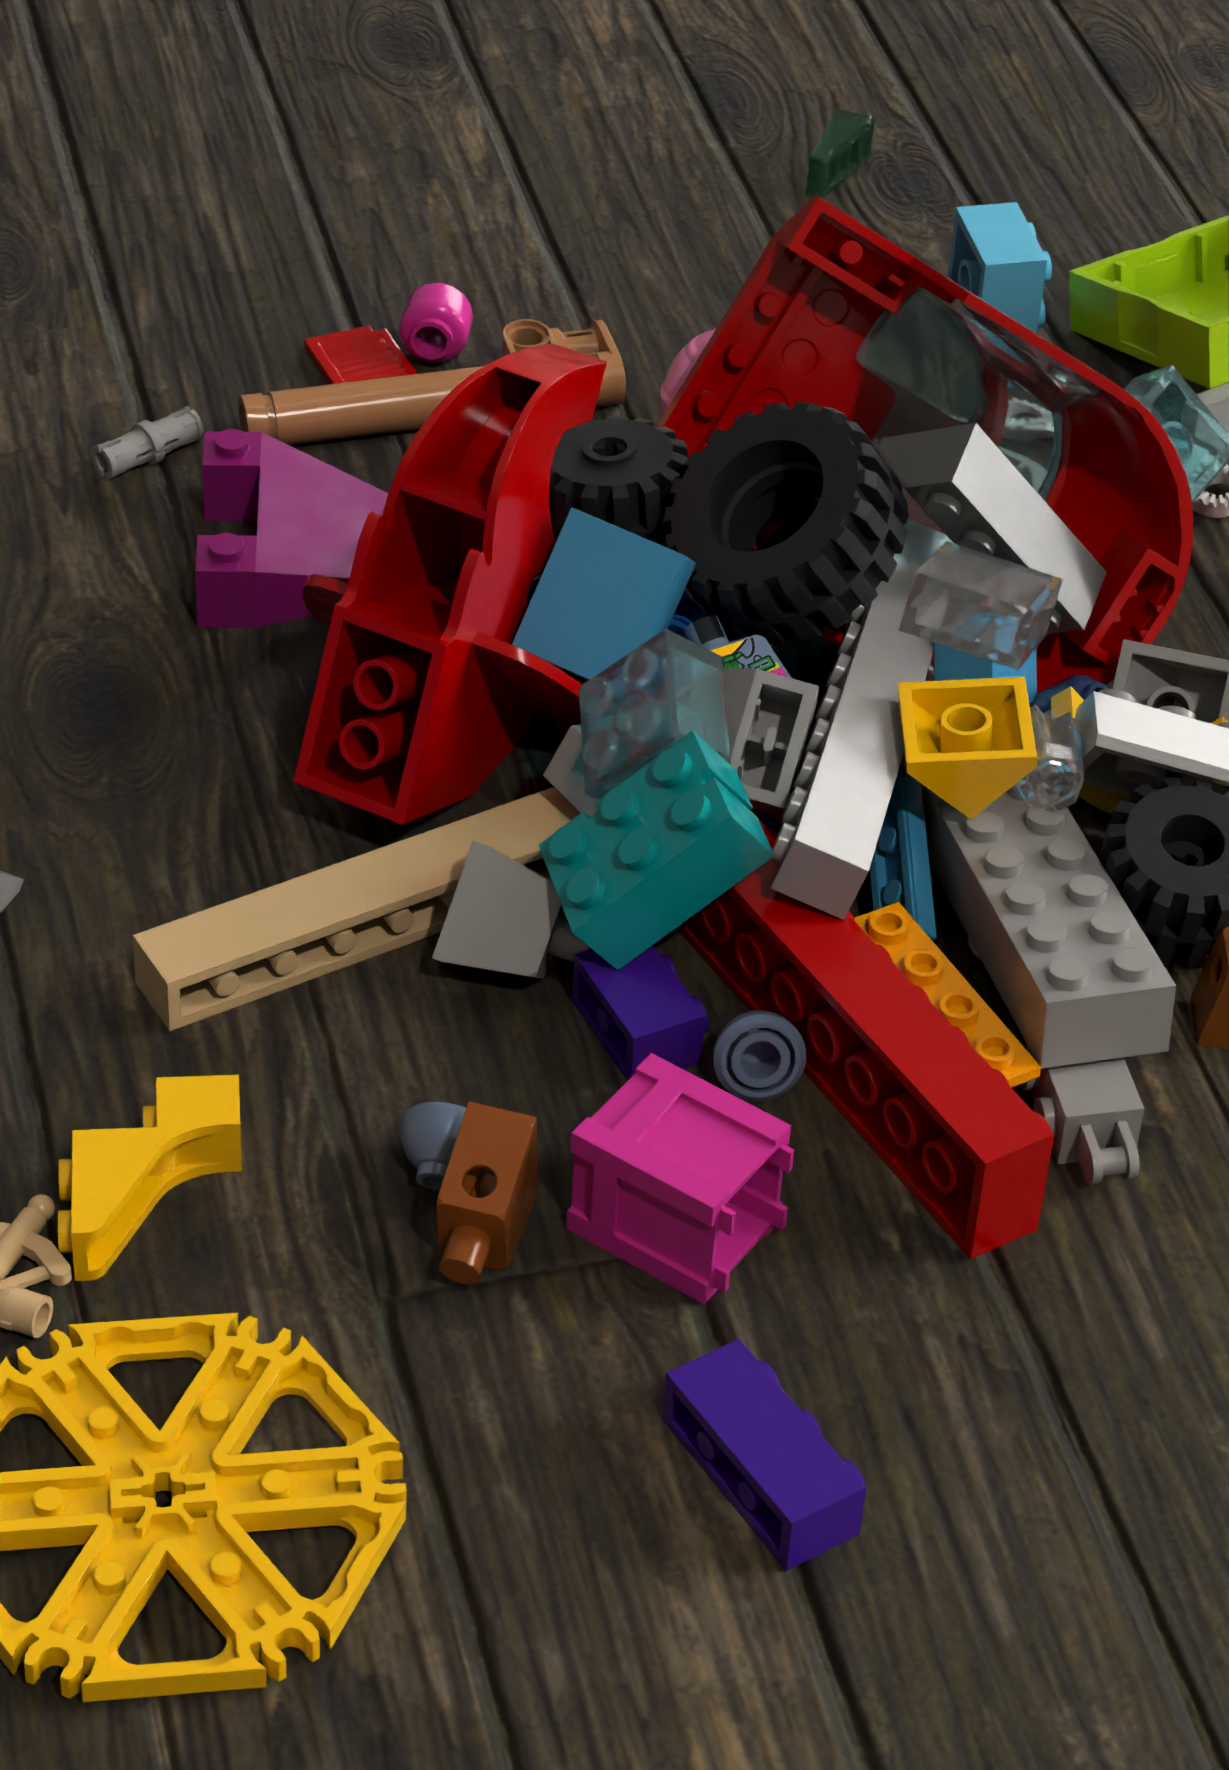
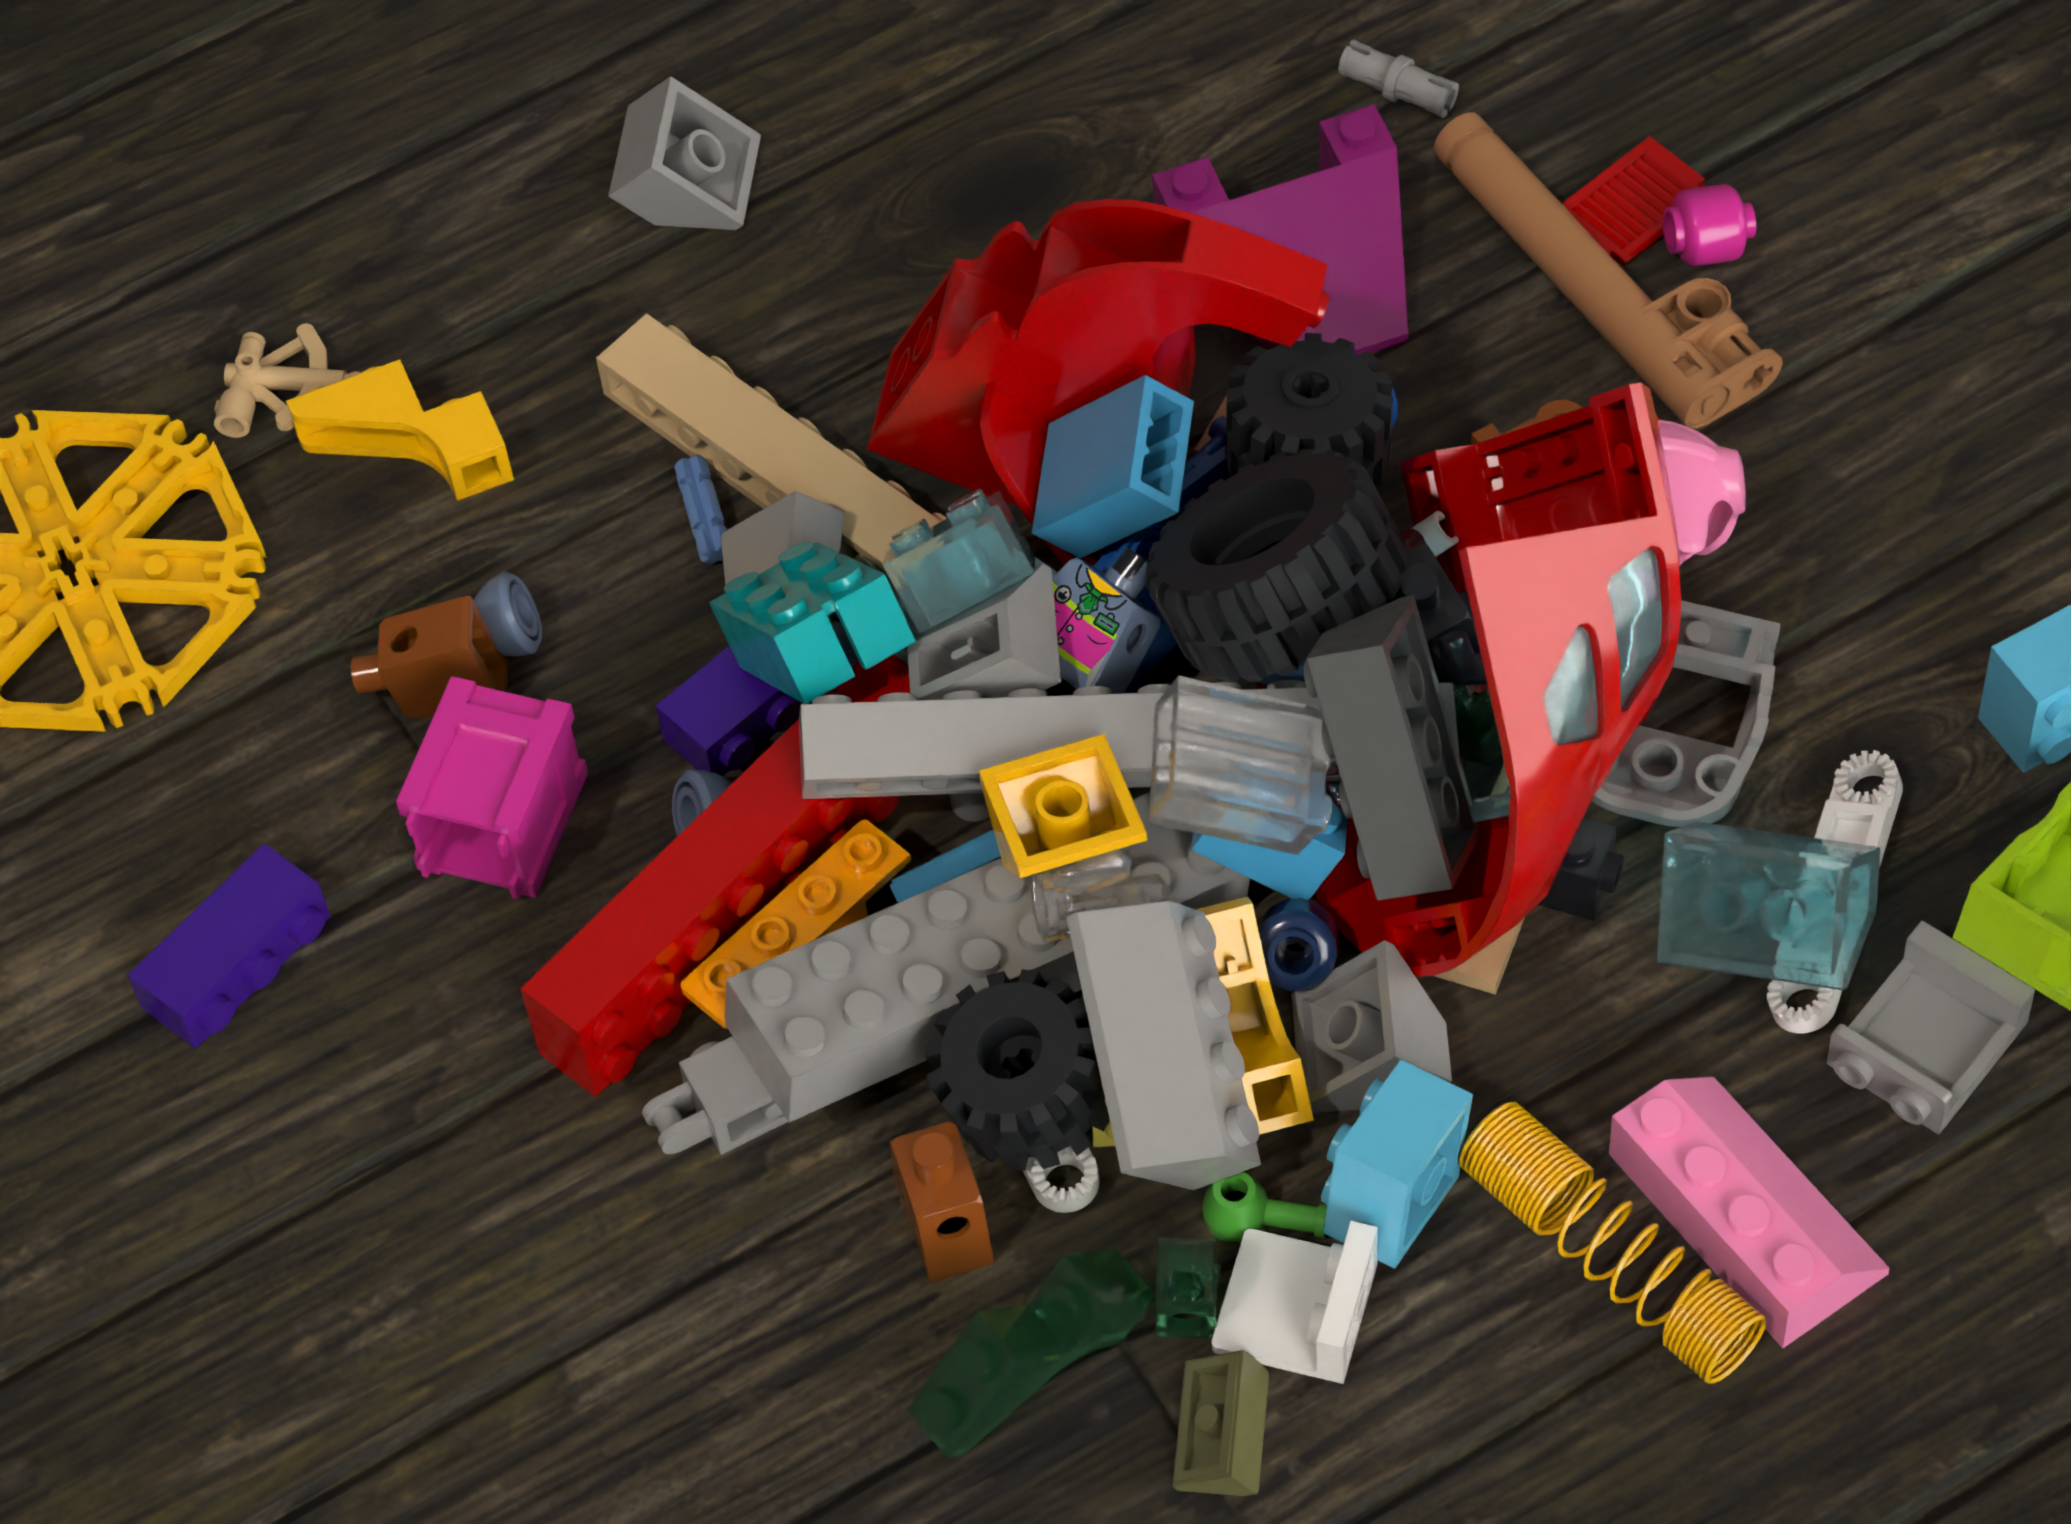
camera: 80 degrees right, 15 degrees up
none -> medium blue axle [674,455,727,565]

